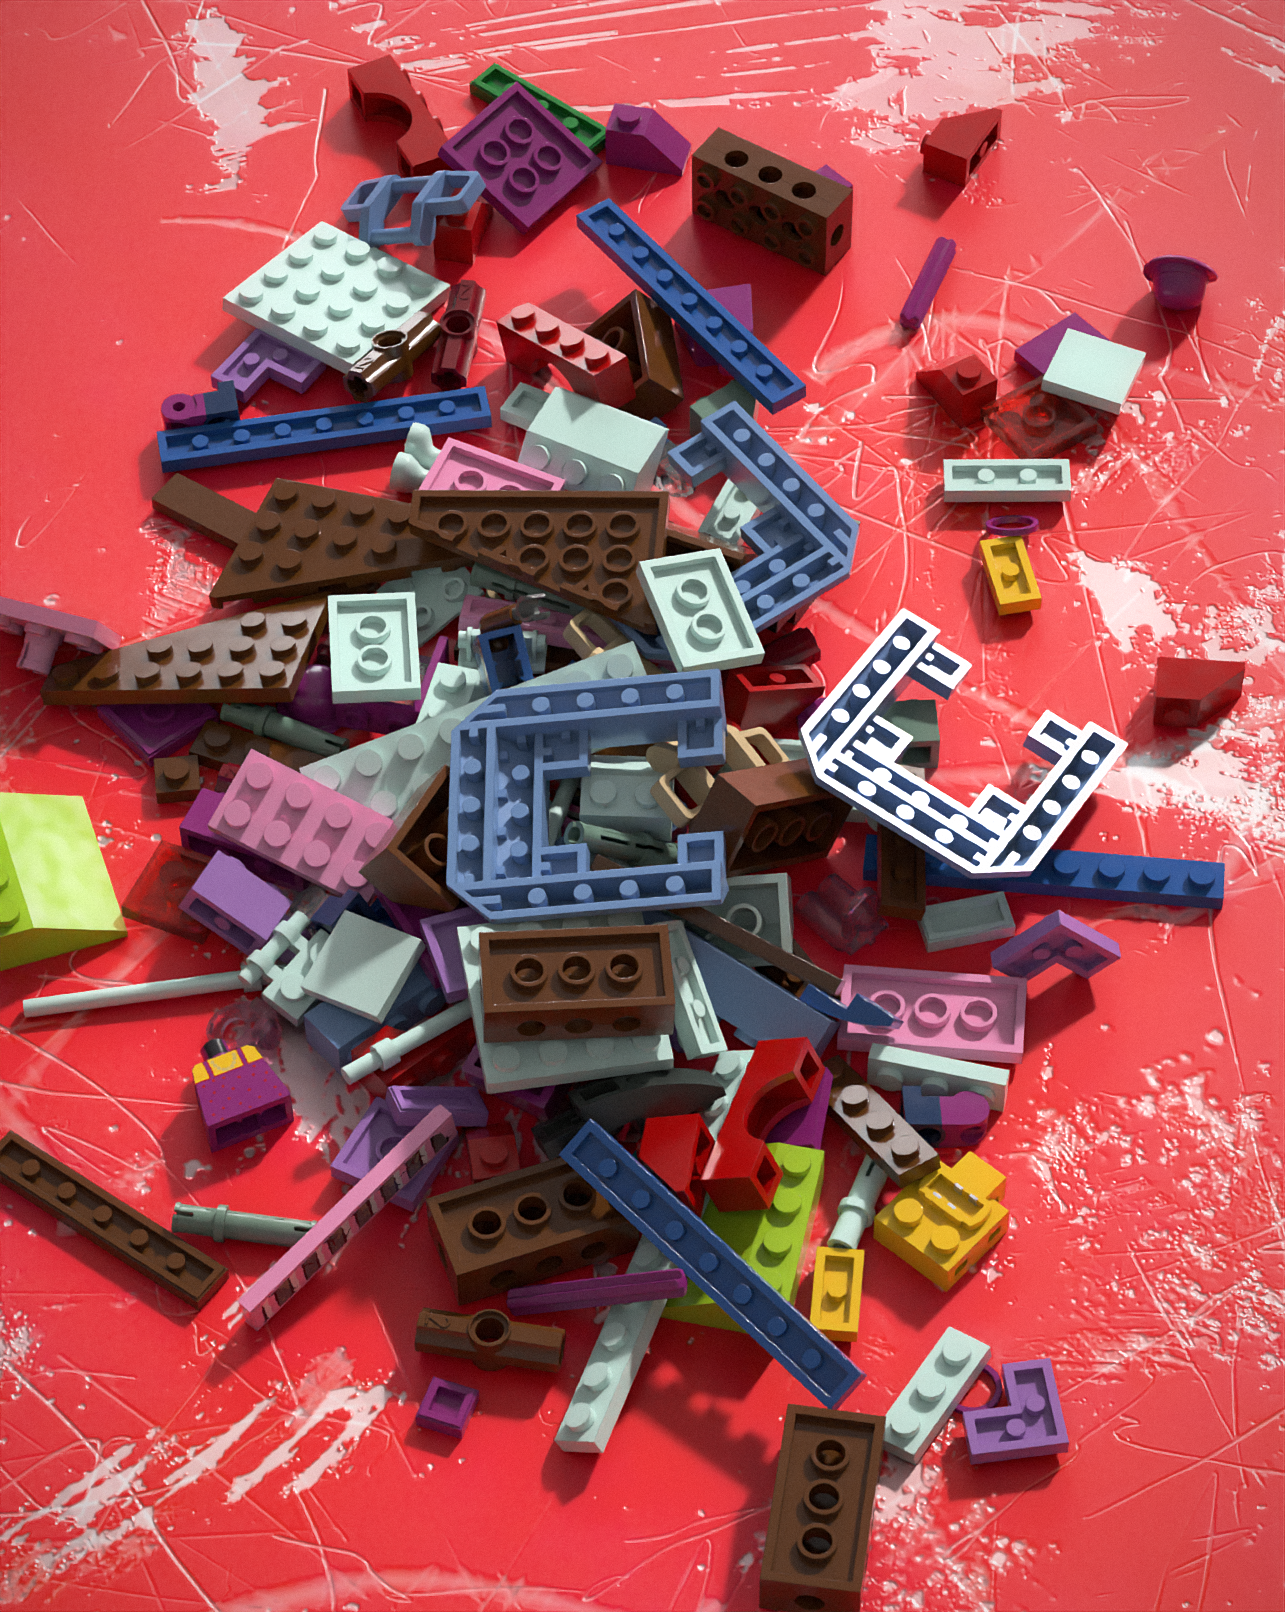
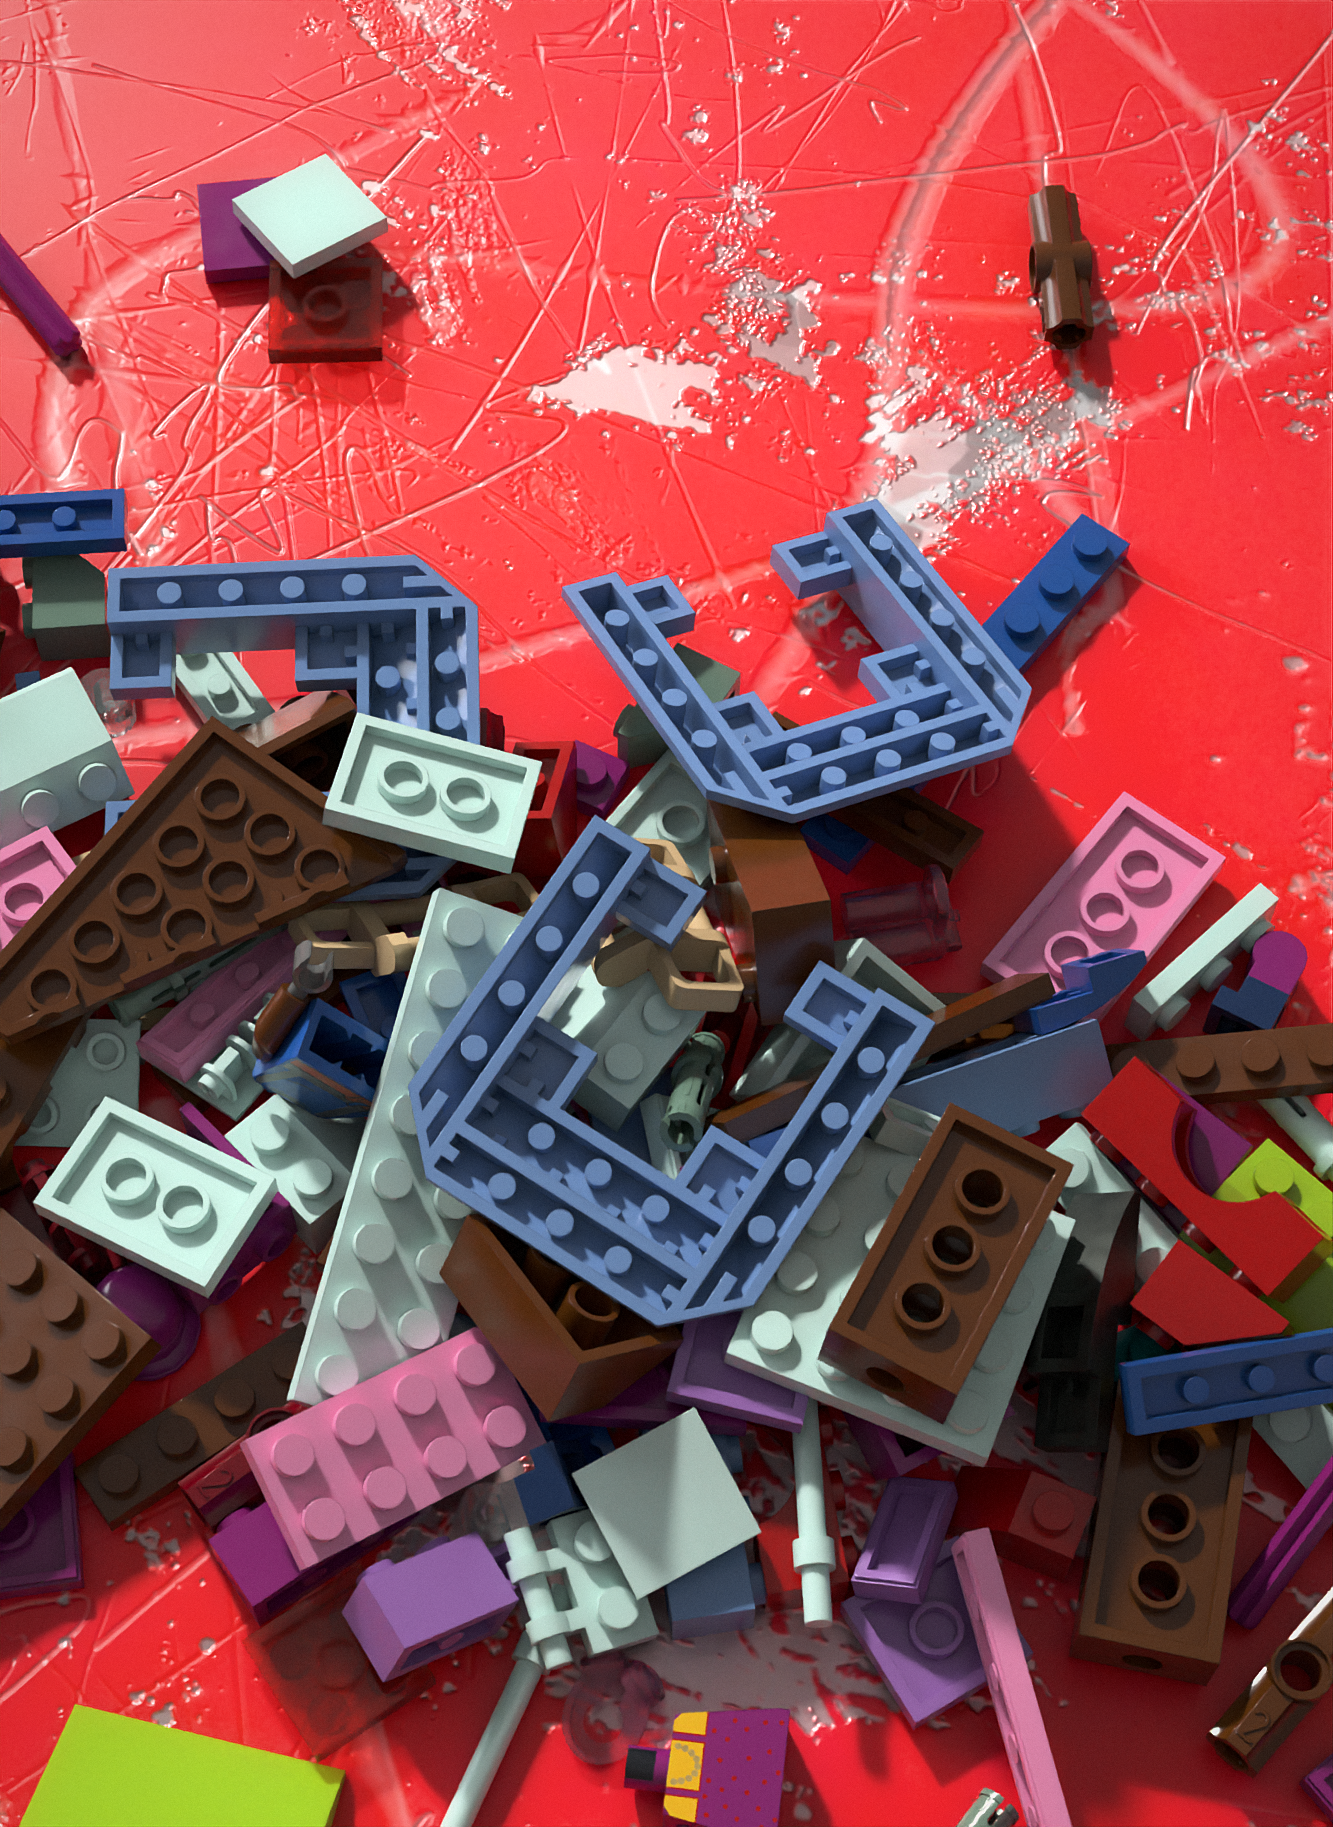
camera: 60 degrees left, 10 degrees up
reddish brown plate [154,755,201,804] -> none
sand green pin [220,703,350,757] -> none
red slope [916,354,998,429] -> none
light aqua tile [917,891,1016,953] -> none
light aqua plate [943,459,1071,502] -> none
yellow plate [979,536,1042,615] -> none
magenta piece [986,515,1039,536] -> none
medium lavender plate [990,909,1121,981] -> none
magenta hat [1143,254,1219,311] -> none
red slope [1153,657,1245,727] -> none

